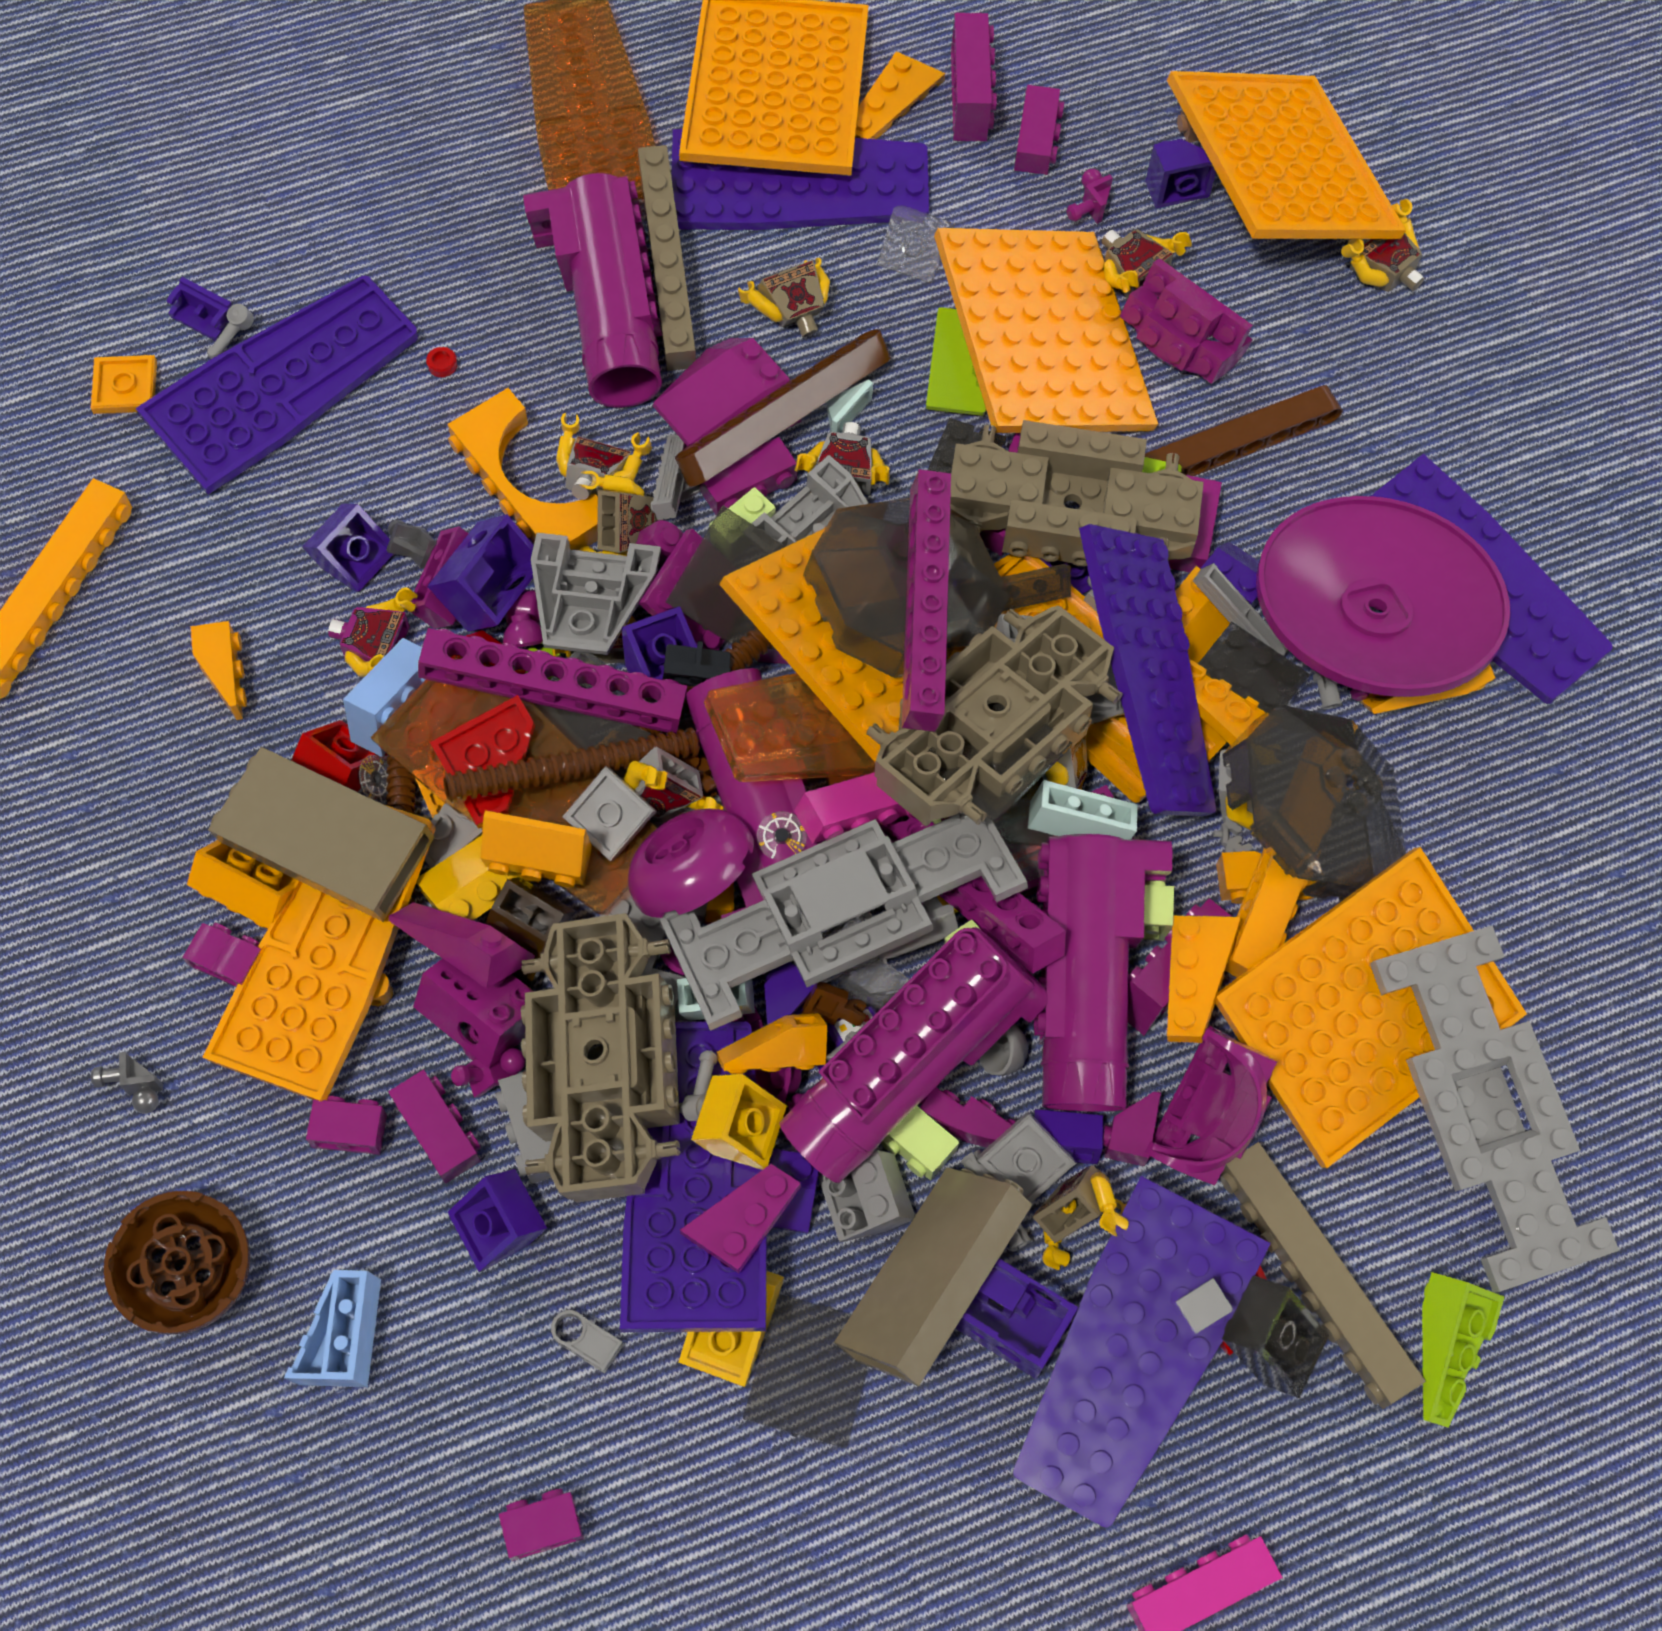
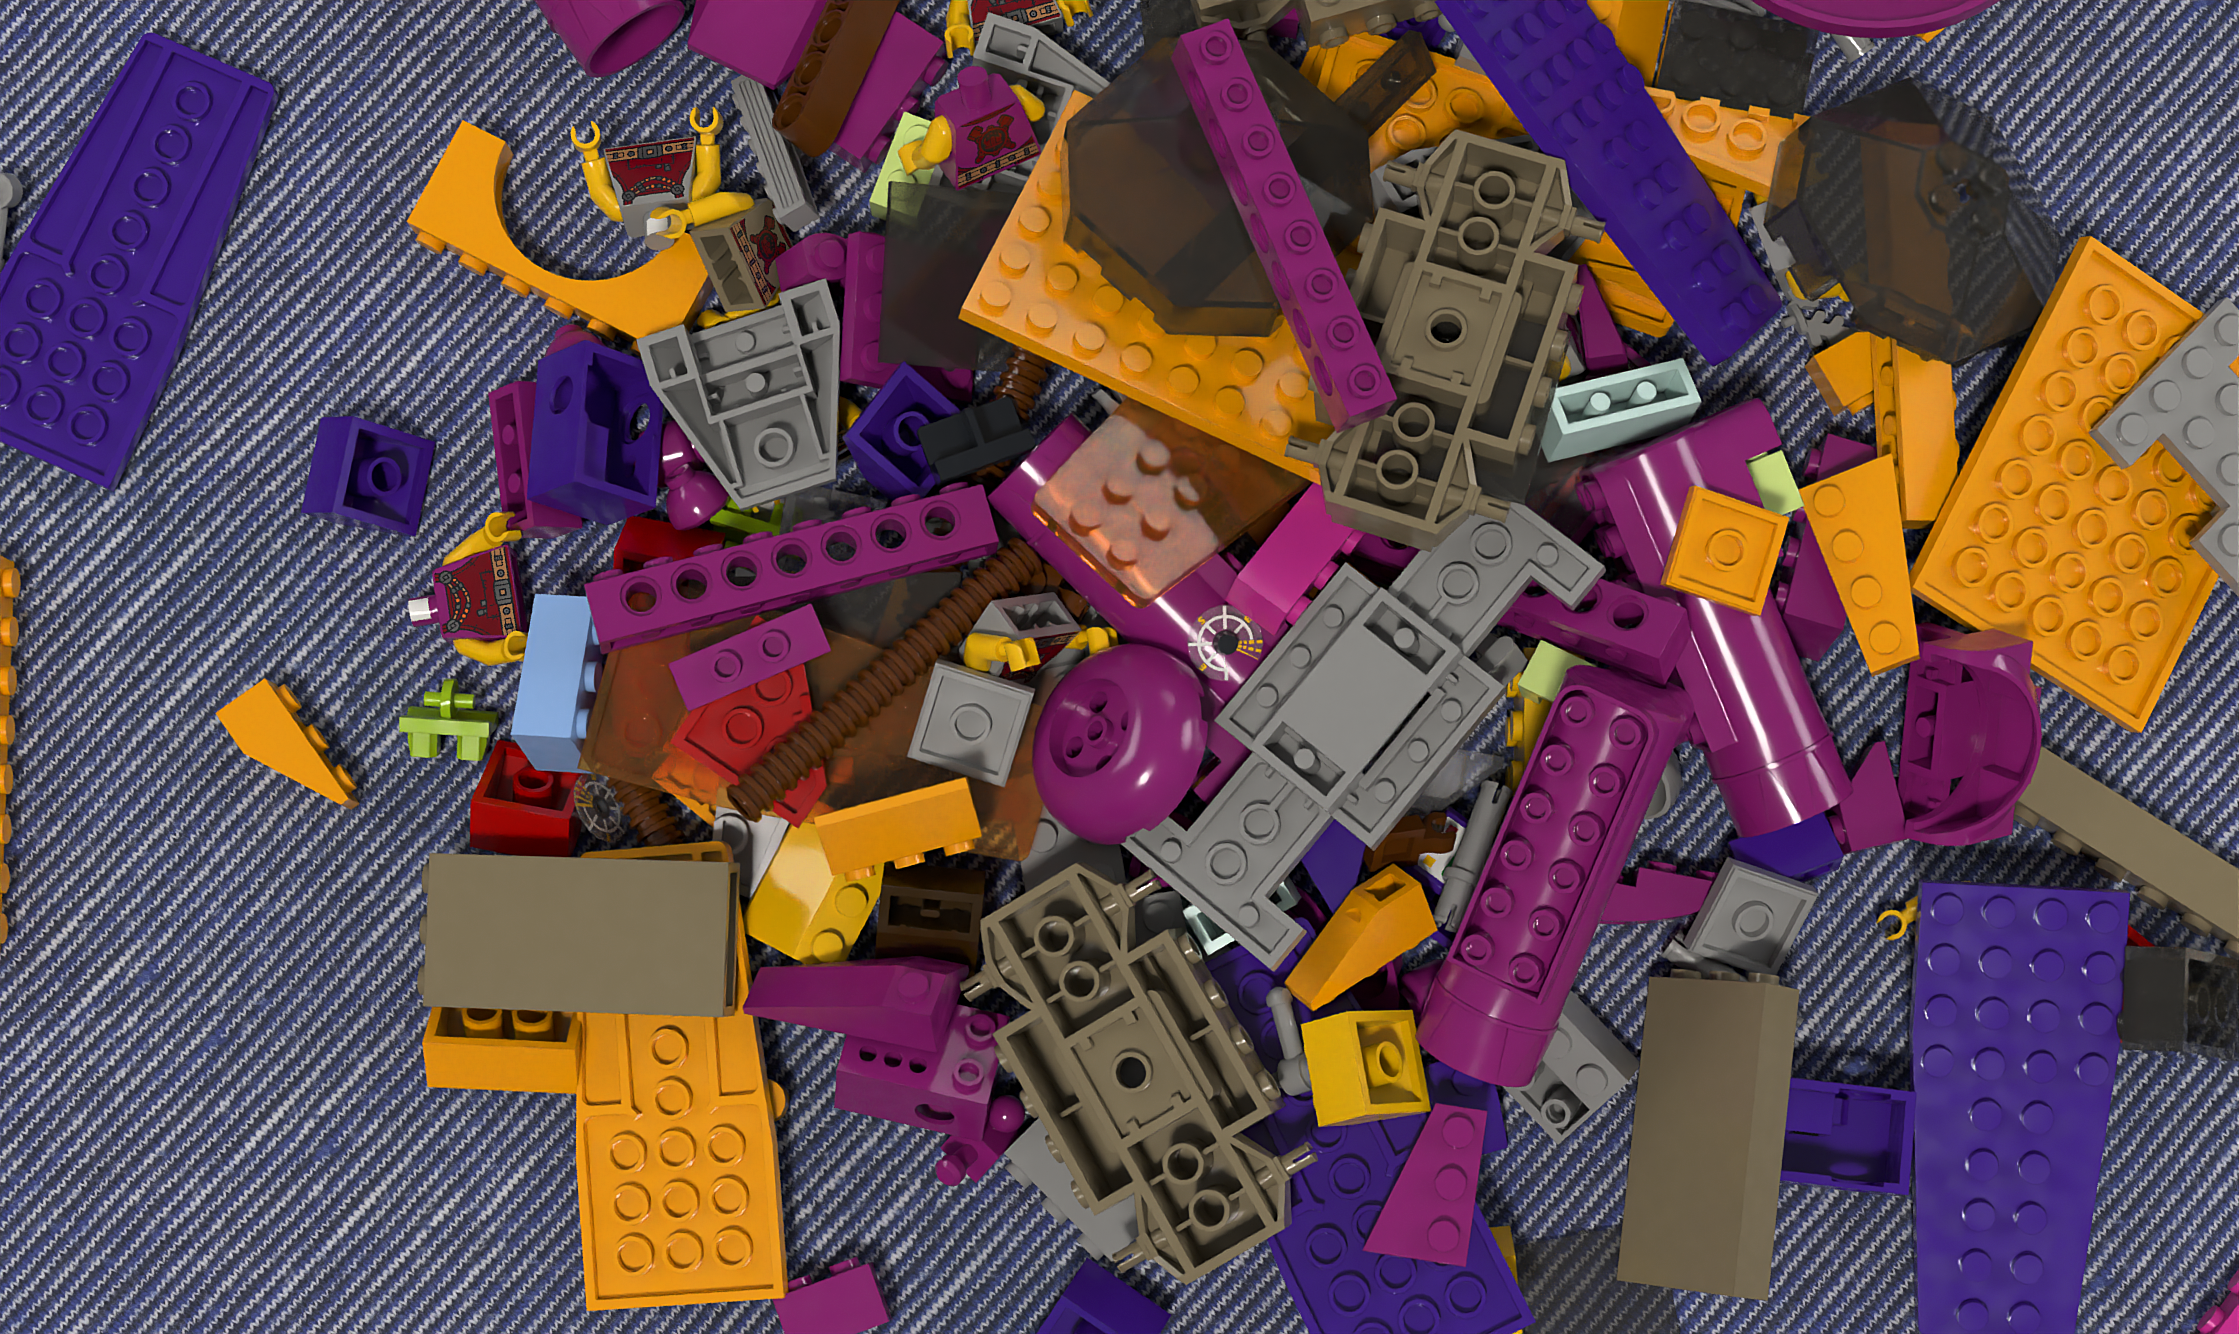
camera: 20 degrees left, 15 degrees up
magenta brick [182,922,261,987] -> none
flat silver piece [386,520,437,569] -> none
magenta brick [388,1069,481,1184] -> none
red tile [426,347,457,378] -> none
yellowish green brick [881,1106,959,1181] -> none
torso [1032,1165,1128,1270] -> none
light grey panel [1175,1278,1232,1333] -> none
none -> lime hips [399,678,499,761]
none -> magenta plate [668,604,832,712]
none -> torso [898,66,1045,191]
none -> magenta slope [1576,264,1628,376]
none -> light orange tile [1660,485,1789,616]

